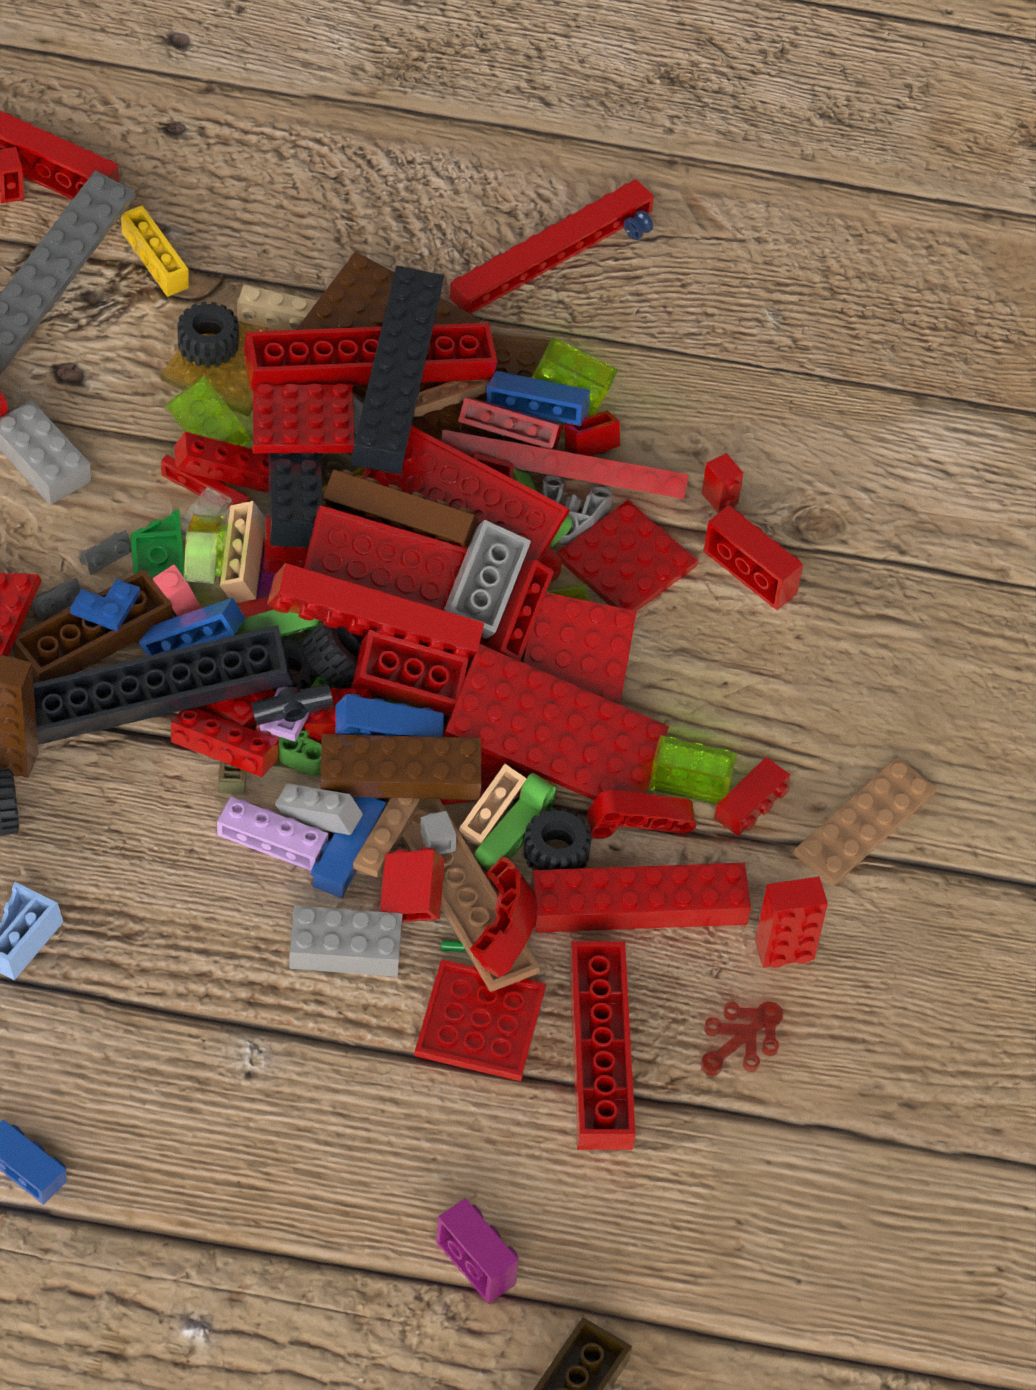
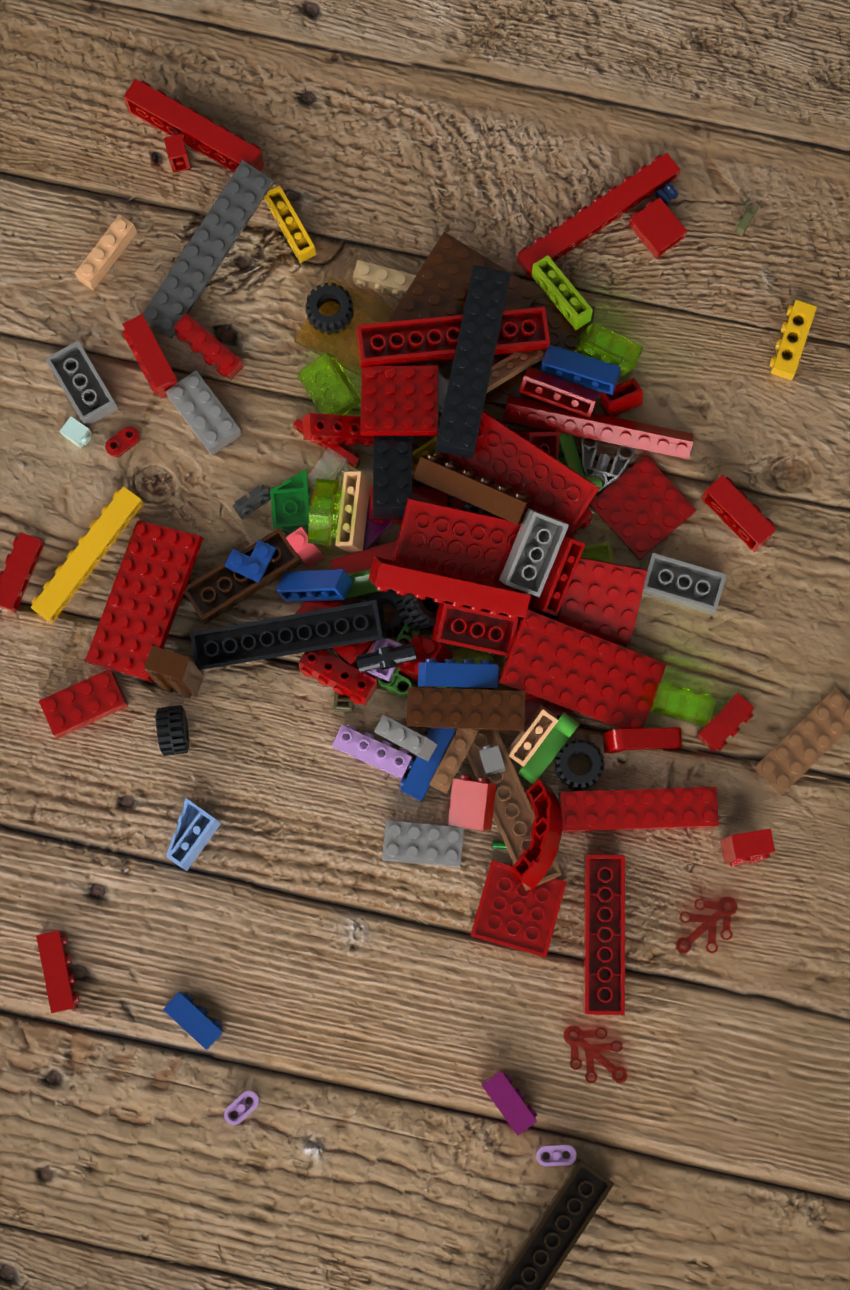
camera: 10 degrees right, 25 degrees up
dark grey hinge [30,578,80,621] -> none
red brick [701,453,744,513] -> none
none -> red brick [173,313,244,381]
none -> lavender plate [224,1091,259,1125]
none -> lime brick [532,256,593,330]
none -> lavender plate [536,1144,577,1167]
none -> clear red plant [563,1025,628,1083]
none -> red brick [629,197,687,259]
none -> light grey brick [642,553,727,615]
none -> olive plate [735,201,759,237]
none -> yellow brick [769,300,817,380]

